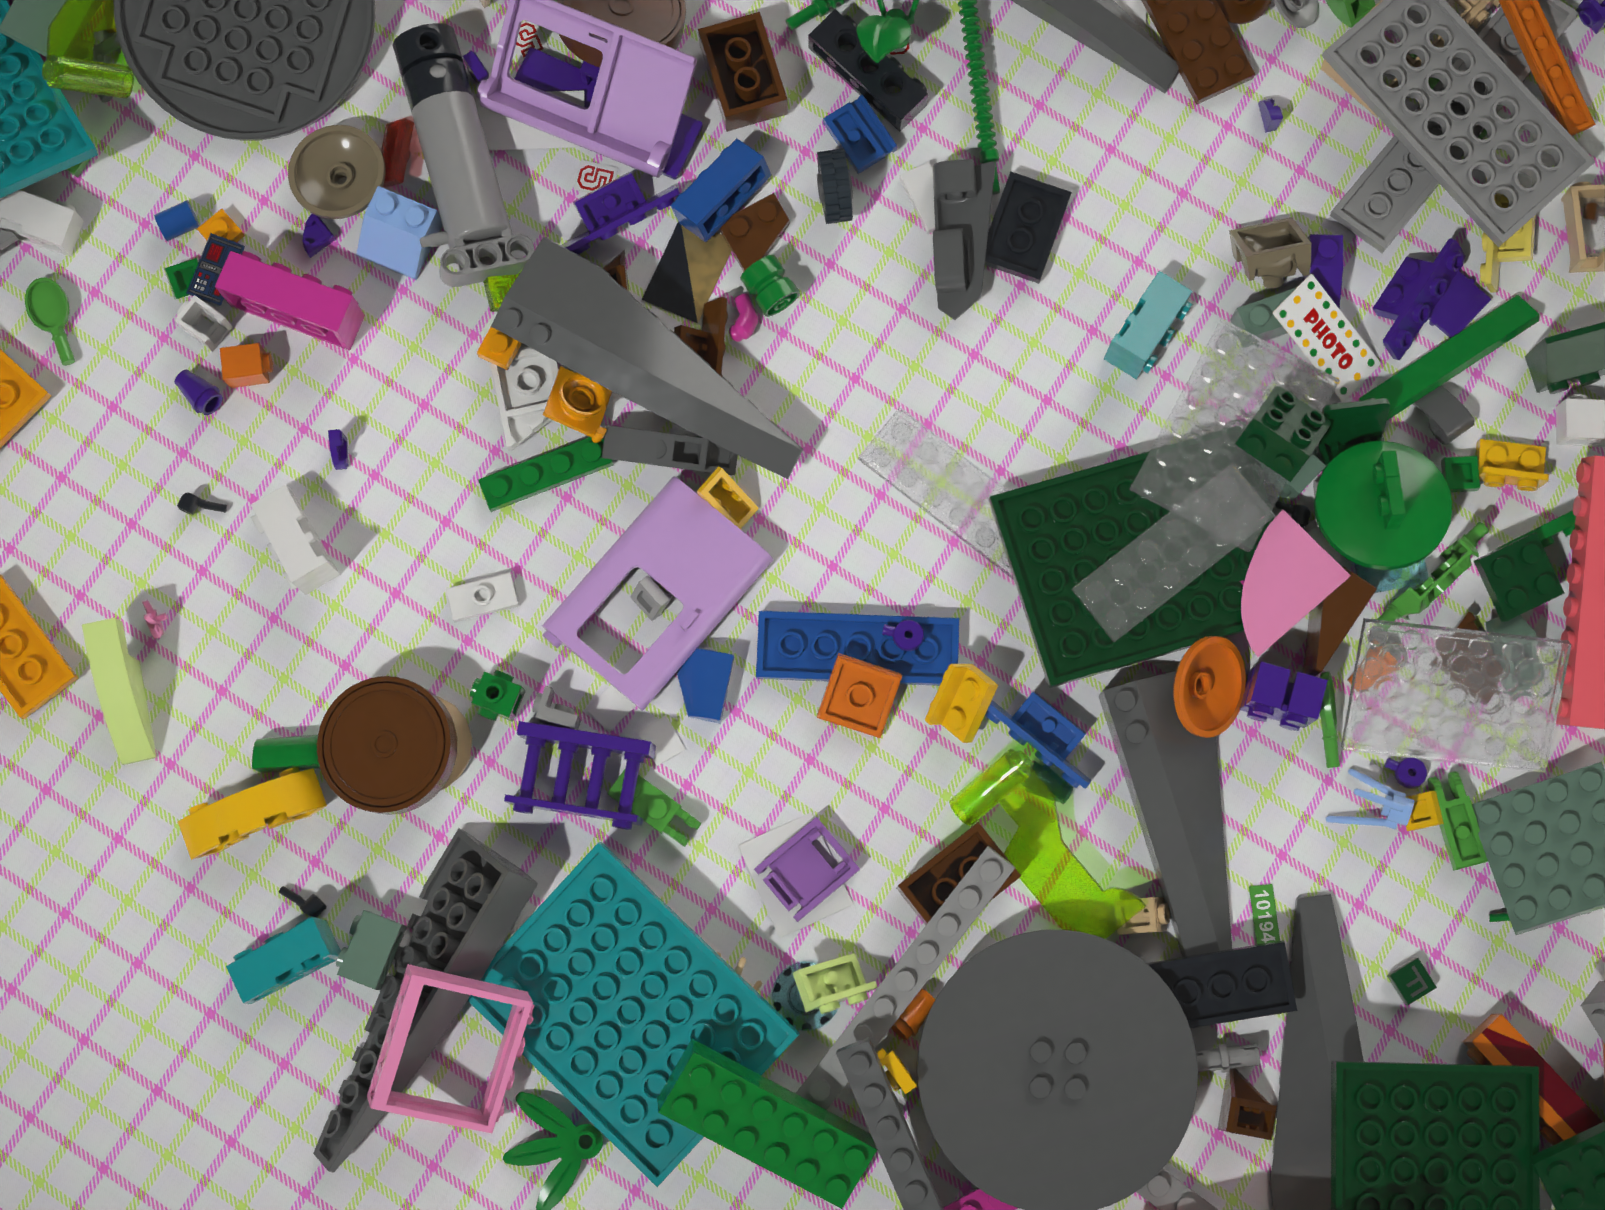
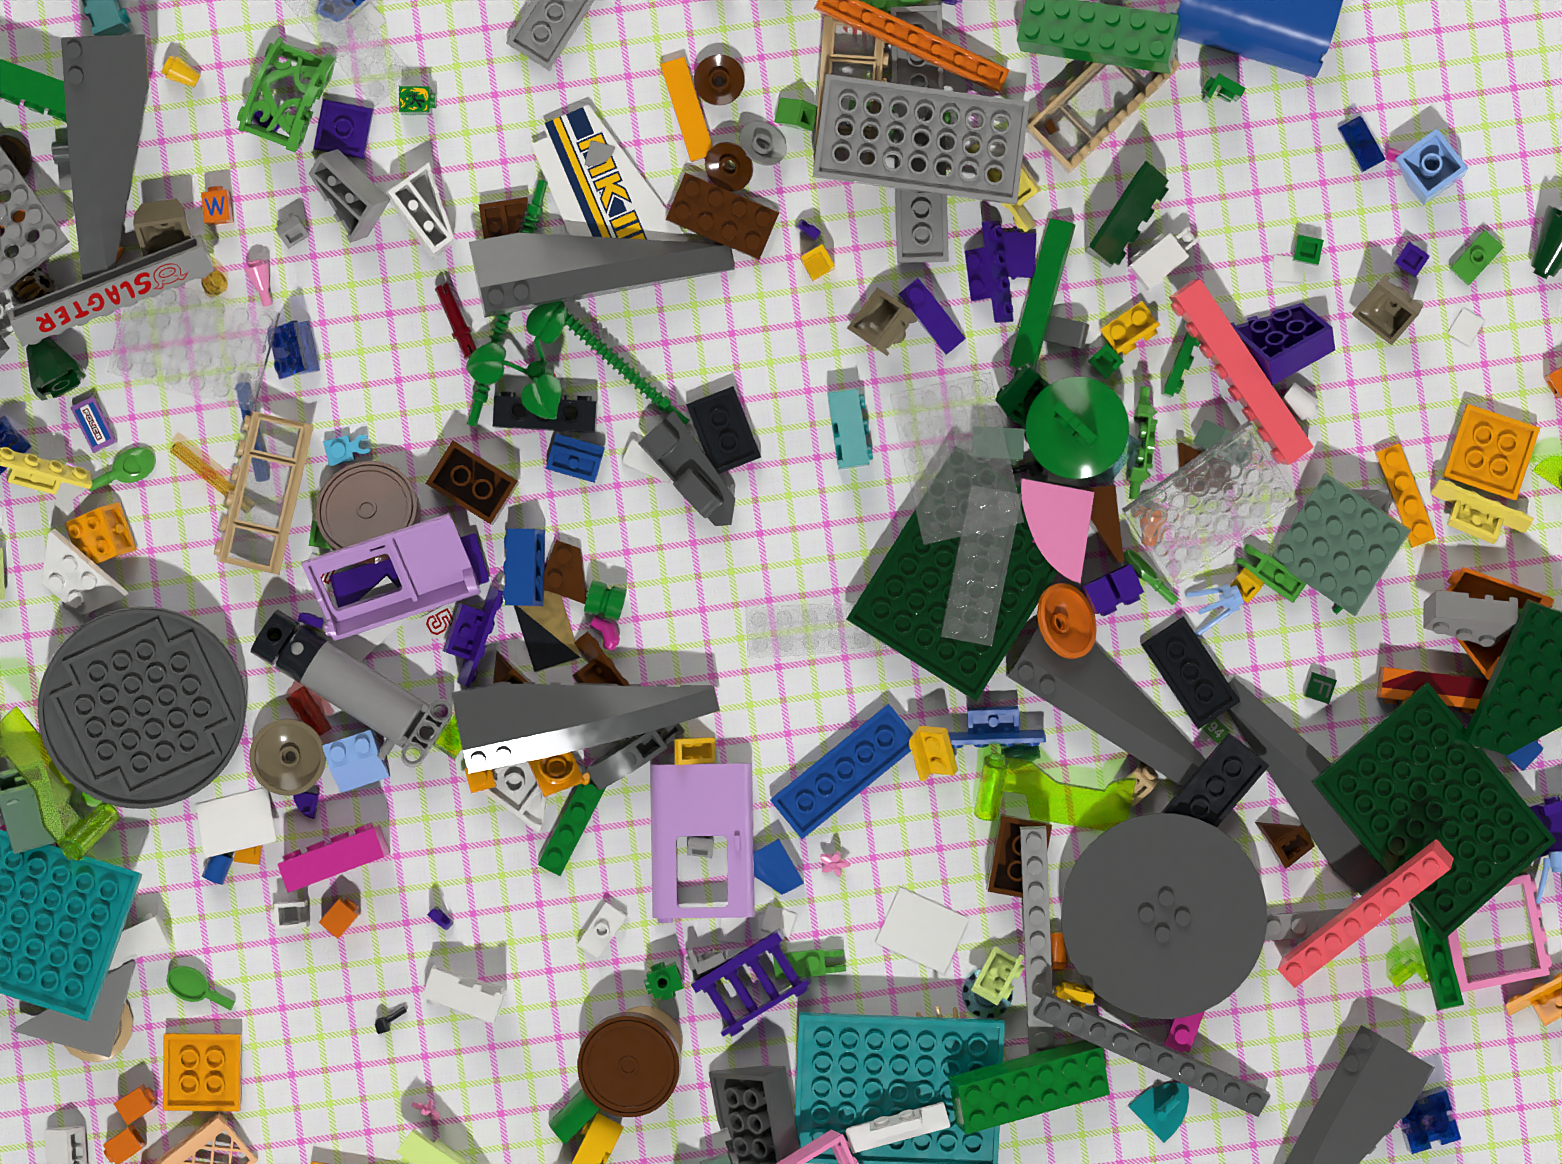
camera: 45 degrees left, 10 degrees up
green plate [164,258,198,299] -> none
dark purple cone [174,369,223,415] -> none
slope [186,233,245,307] -> none
medium lavender container [754,817,860,922] -> none
black wheel [817,149,853,224] -> none
orange tile [817,653,902,738] -> none
dark purple piece [882,620,924,651] -> none
light grey pin [1196,1043,1260,1073] -> none
sand green piece [1230,287,1297,349] -> none
dark green bracket [1235,386,1331,482] -> none
white sticker [1273,274,1381,402] -> none
dark purple piece [1384,757,1427,789] -> none
dark green plate [1474,532,1564,622] -> none
none -> white sticker [196,788,276,858]
none -> yellow panel [800,244,835,281]
none -> bright pink plant [820,851,850,877]
none -> white bracket [846,1102,950,1153]
none -> black tile [1141,616,1241,730]

